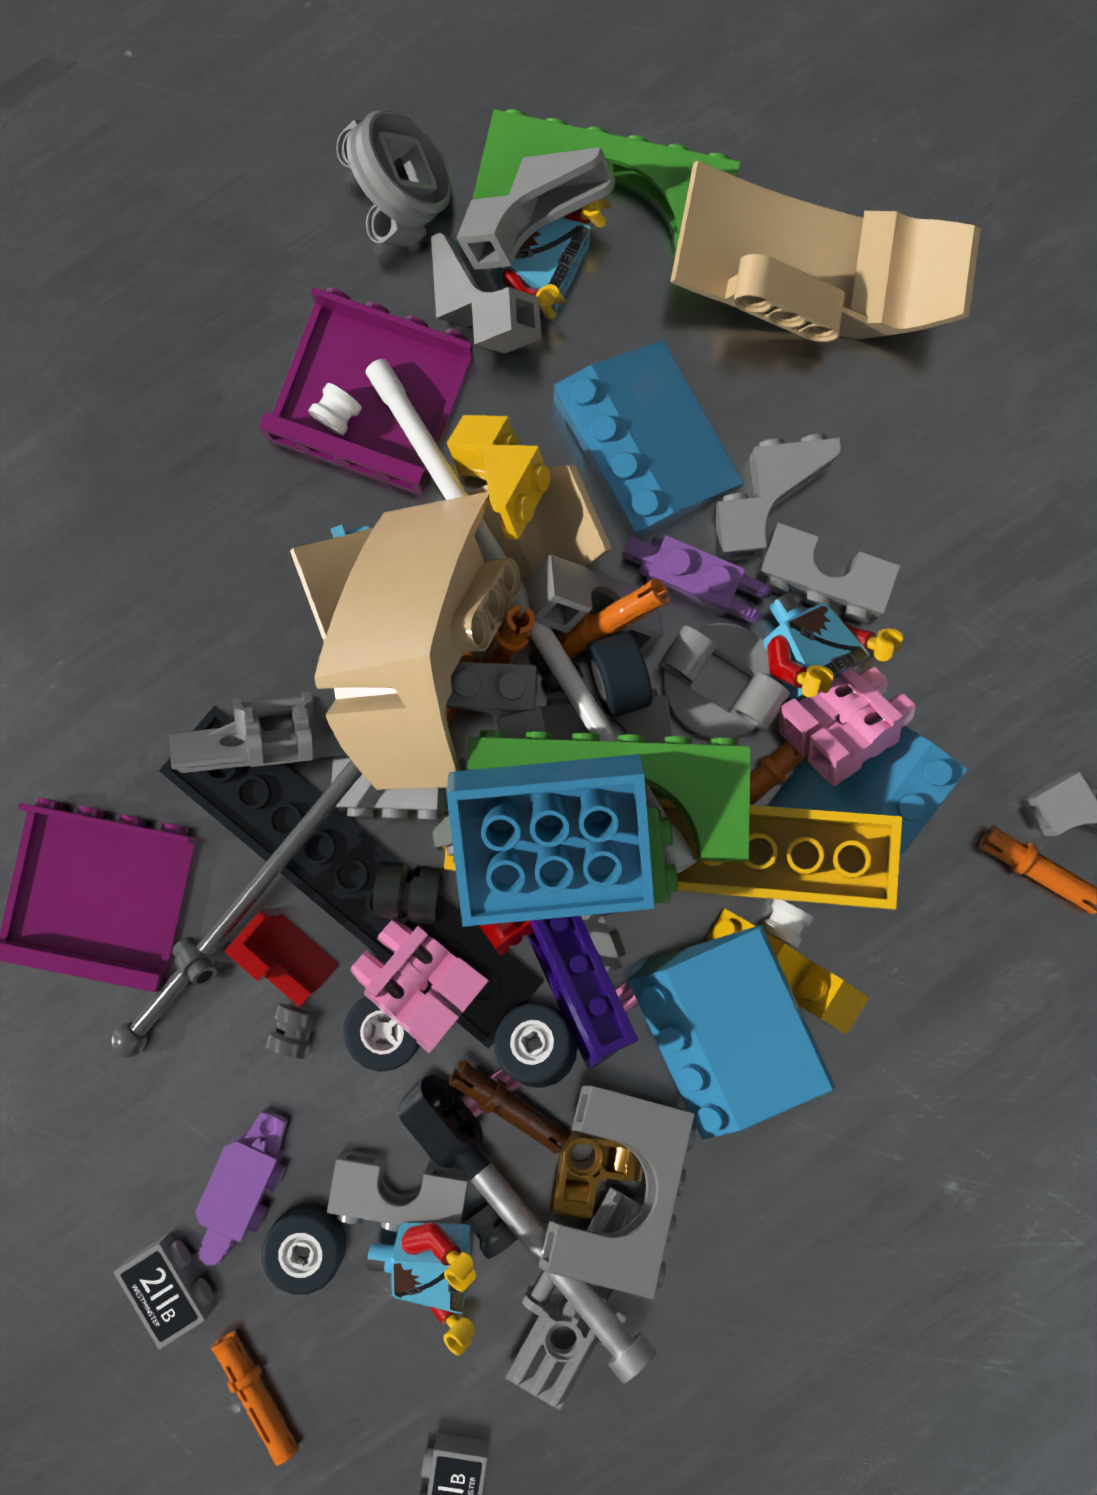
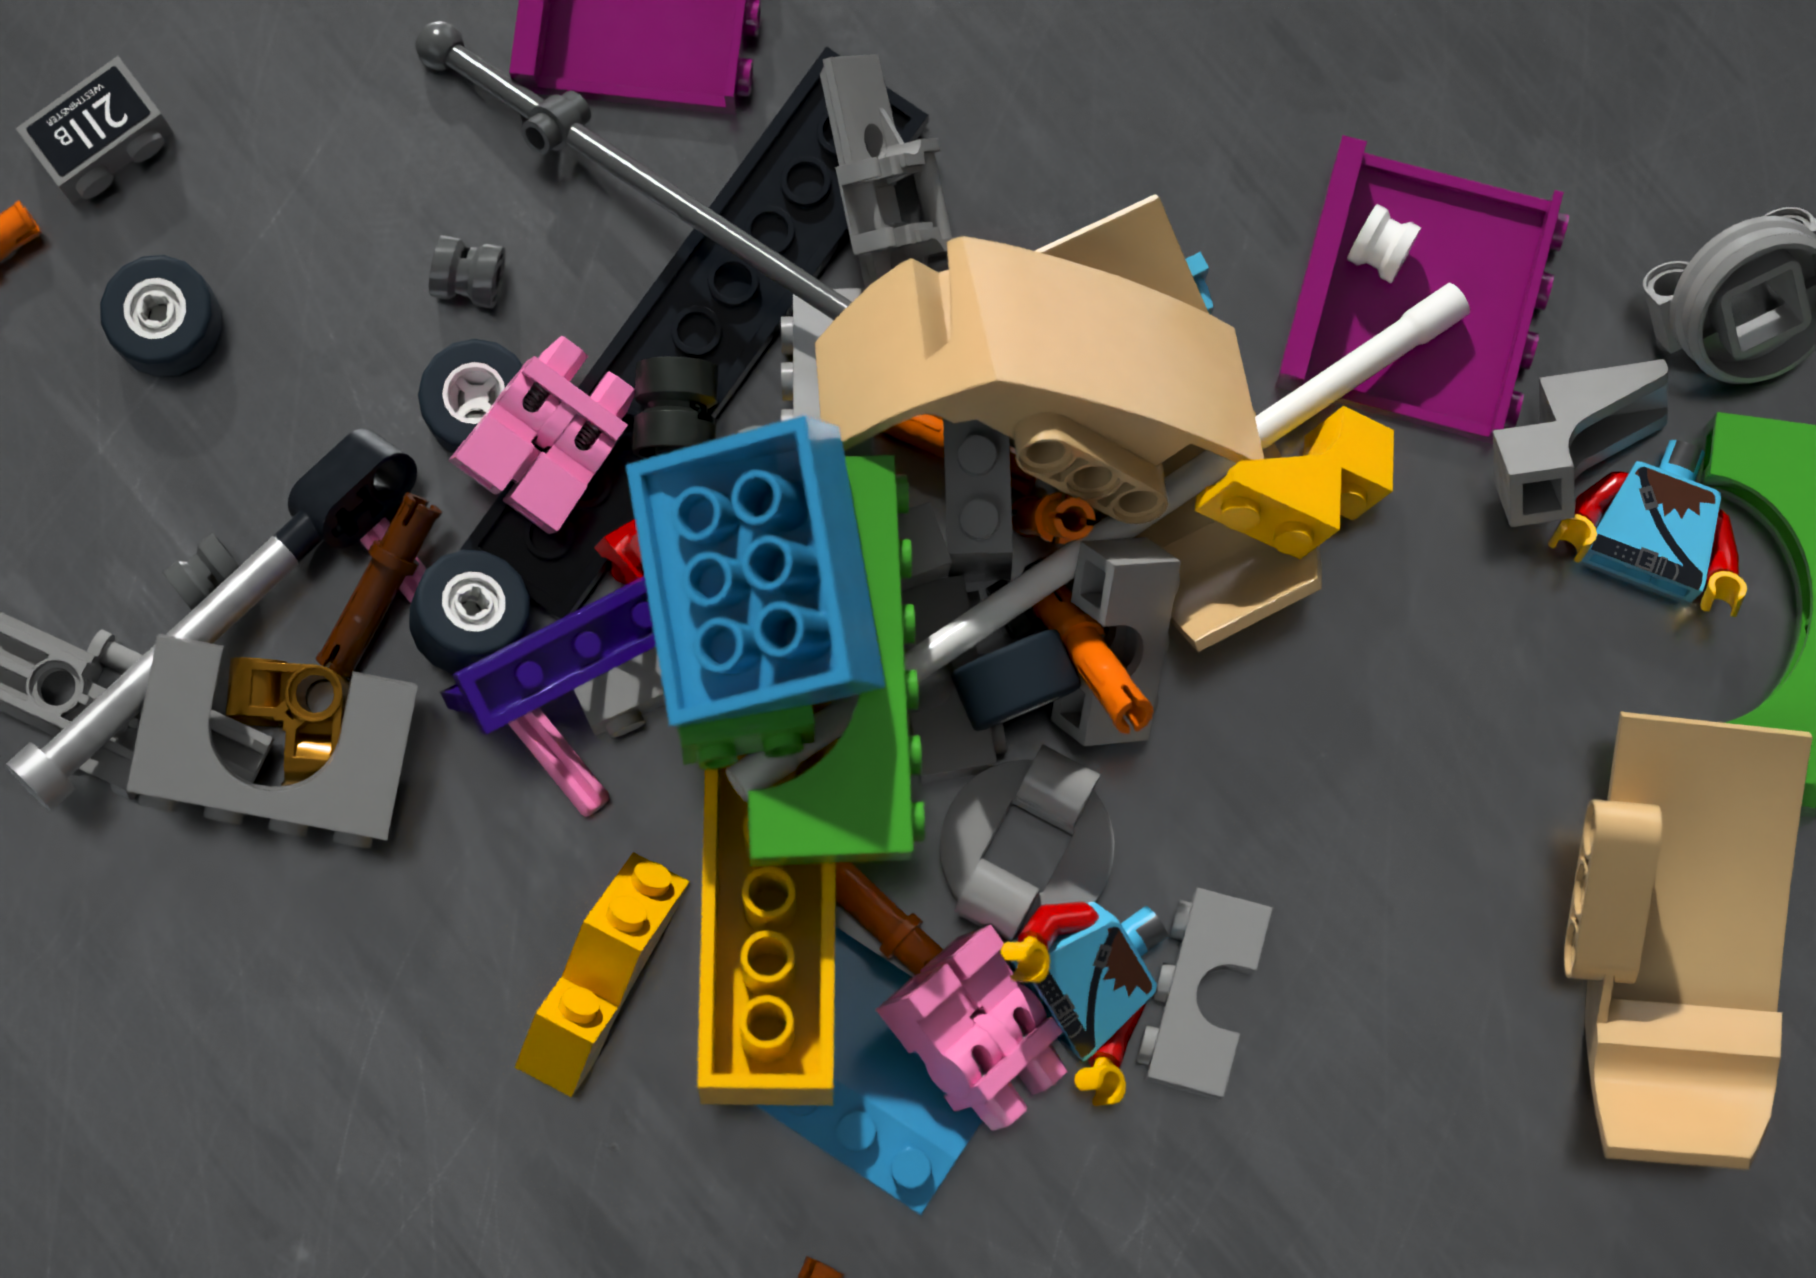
camera: 85 degrees right, 5 degrees down
medium lavender hinge [195,1109,288,1266] -> none
red panel [224,908,339,1007] -> none
light grey arch [327,1151,469,1232] -> none
torso [367,1222,477,1356] -> none
light grey arch [457,147,616,270] -> none
dark azure slope [553,340,744,540] -> none
medium lavender hinge [622,535,773,623] -> none
dark azure slope [628,925,835,1140] -> none
light grey arch [713,434,841,560] -> none
white wheel [761,900,814,948] -> none

